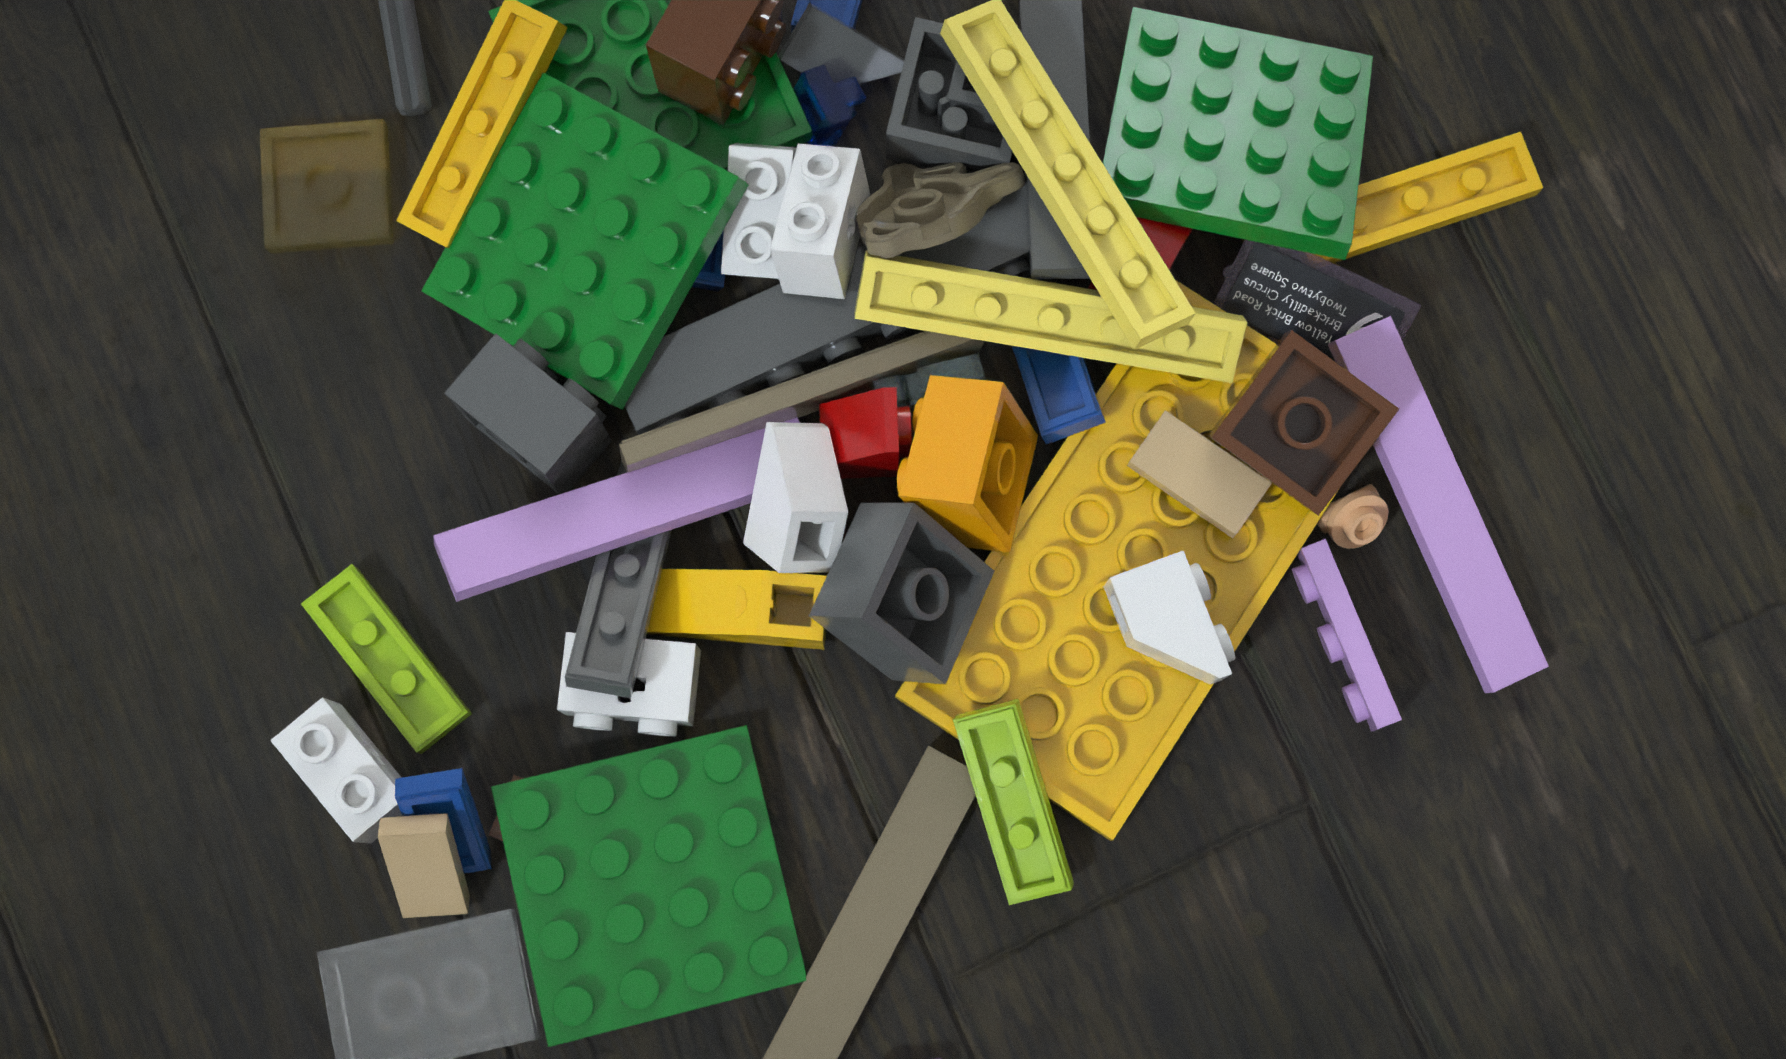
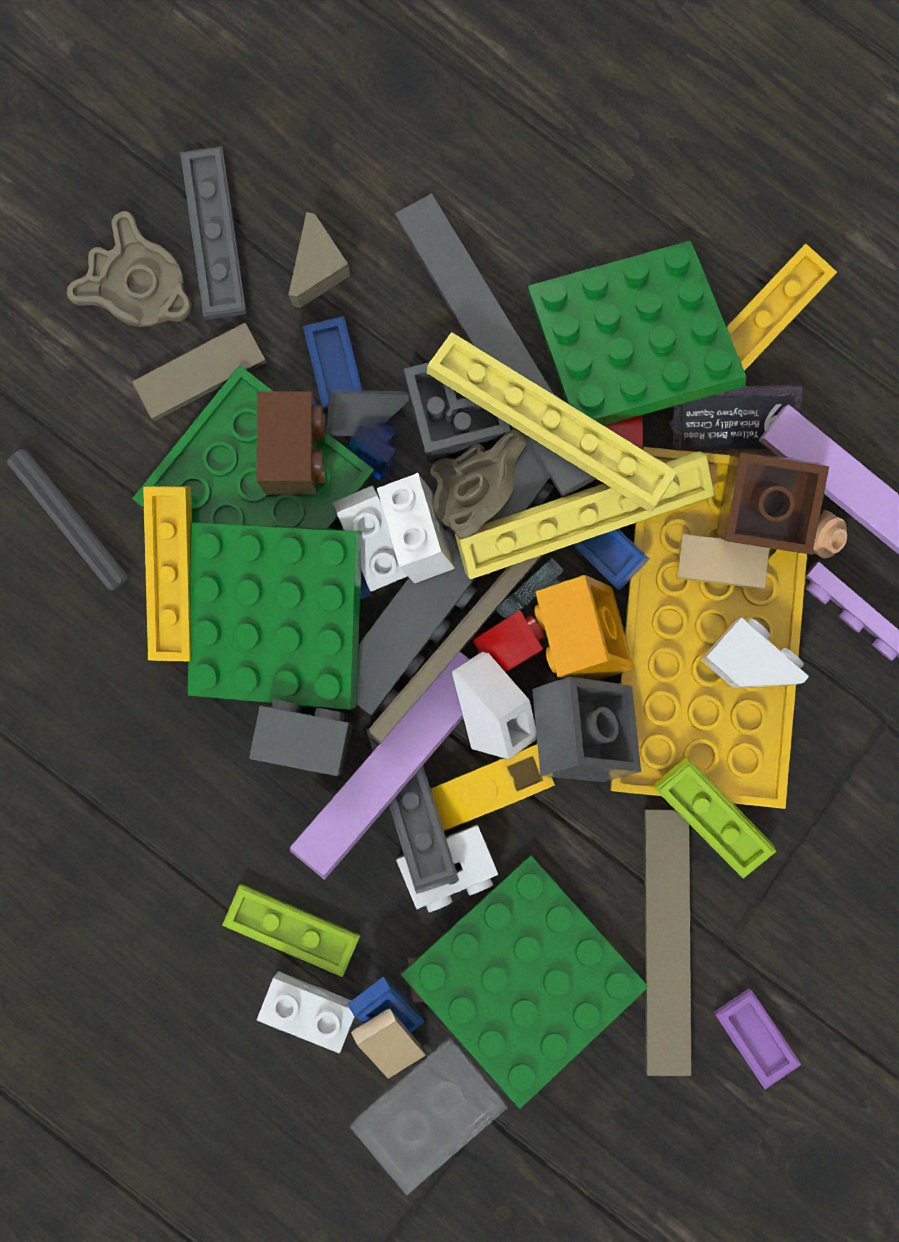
camera: 25 degrees left, 5 degrees up
clear yellow tile [260,119,394,254] -> none

